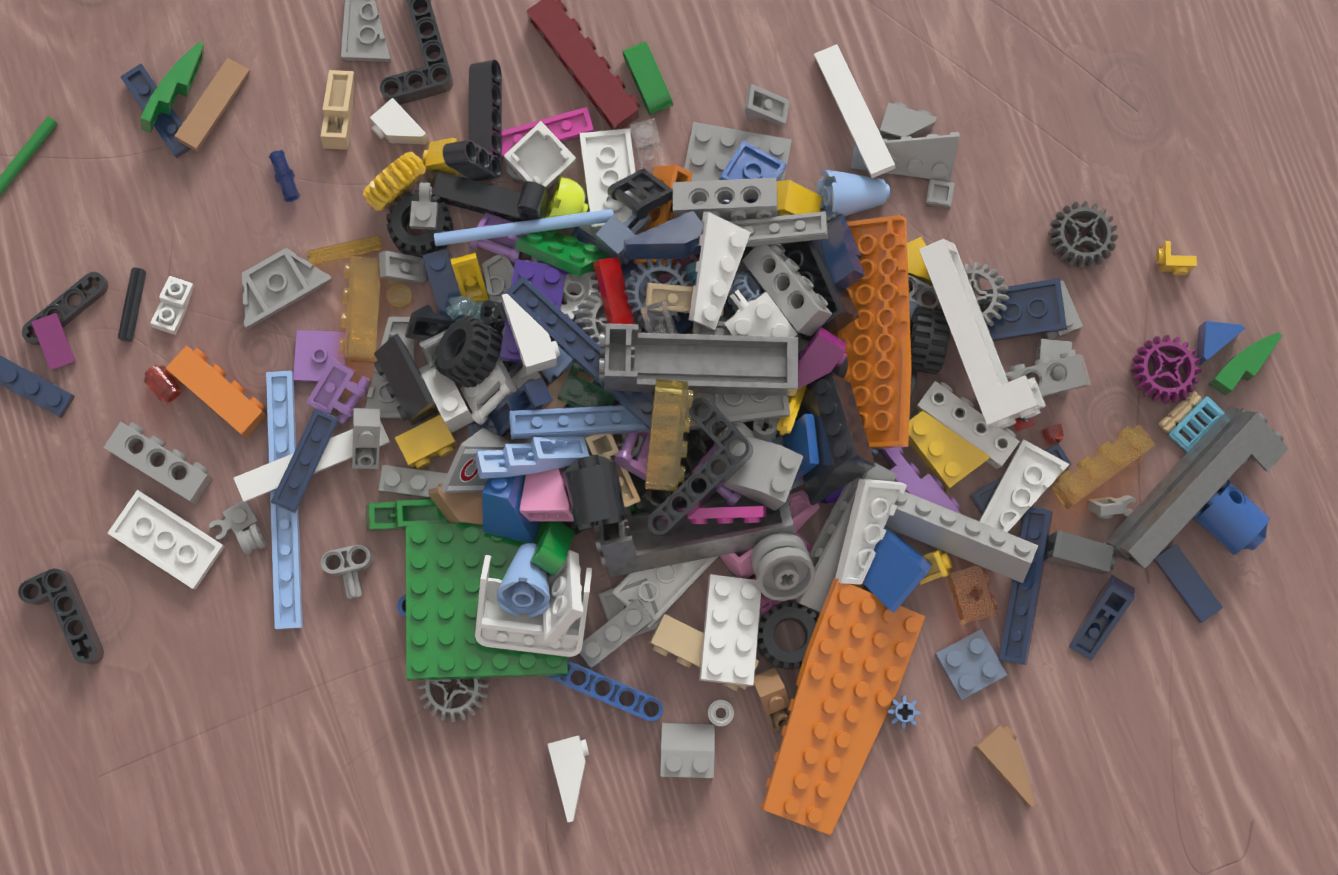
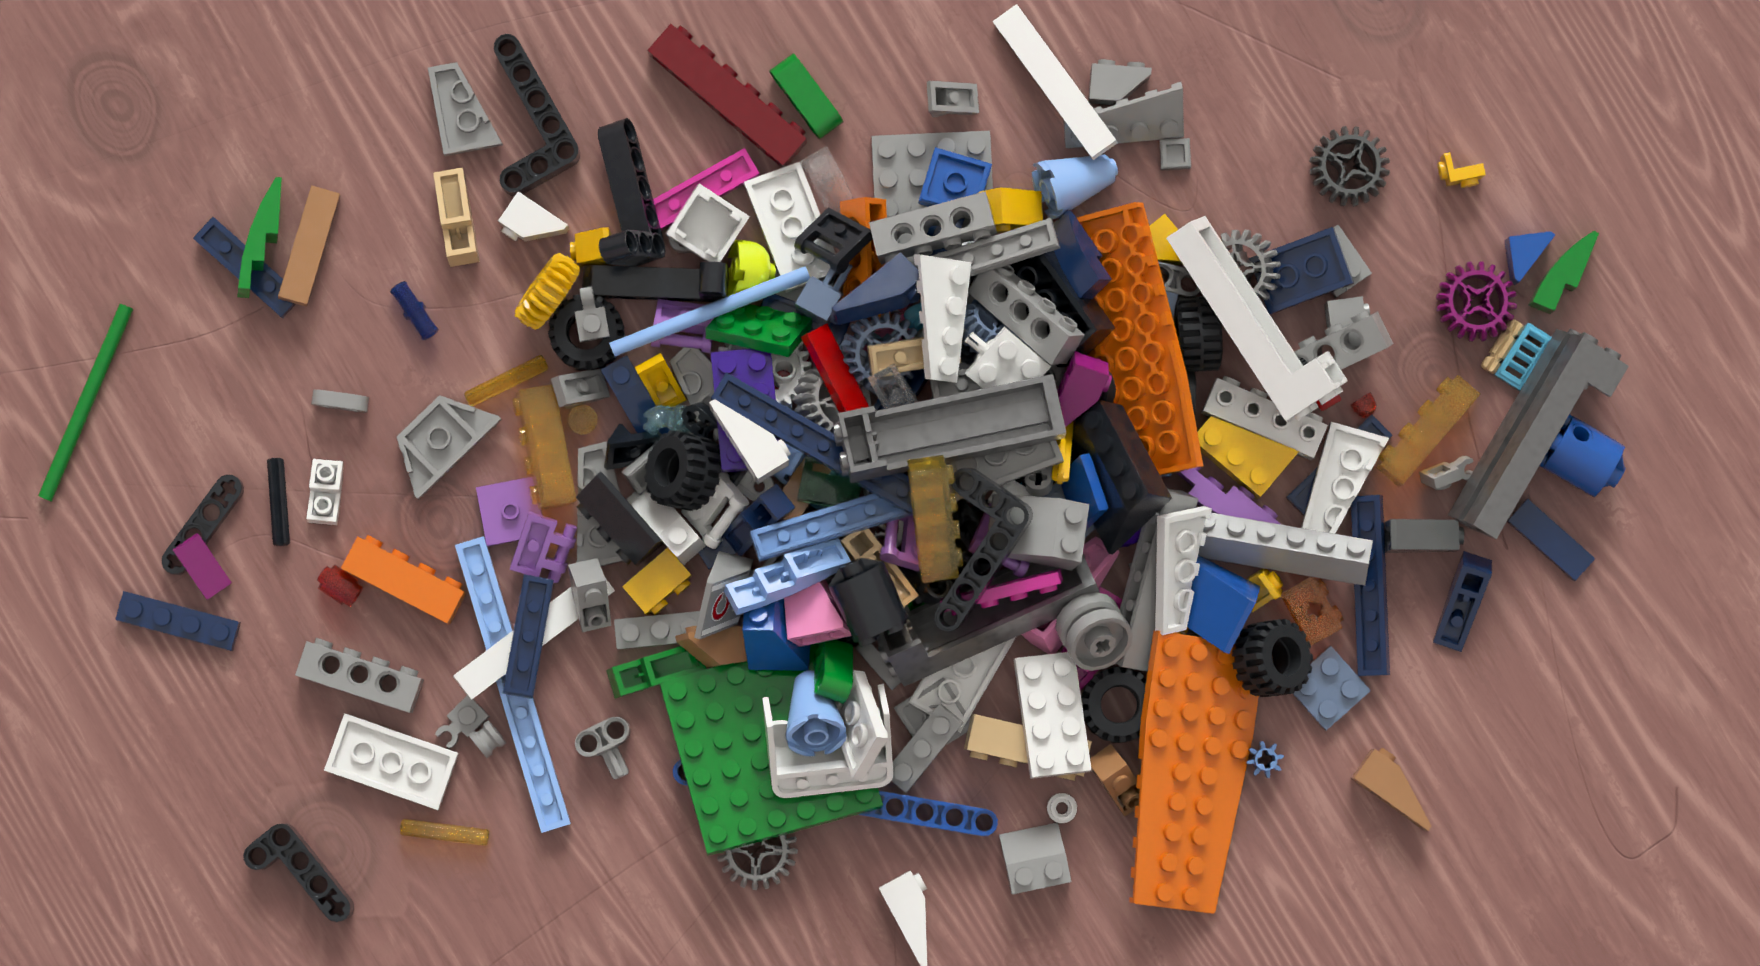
camera: 15 degrees left, 5 degrees up
none -> light grey beam [311,389,369,413]
none -> clear yellow axle [400,819,490,846]
none -> light grey beam [855,644,901,690]
none -> black tyre [1232,619,1313,697]

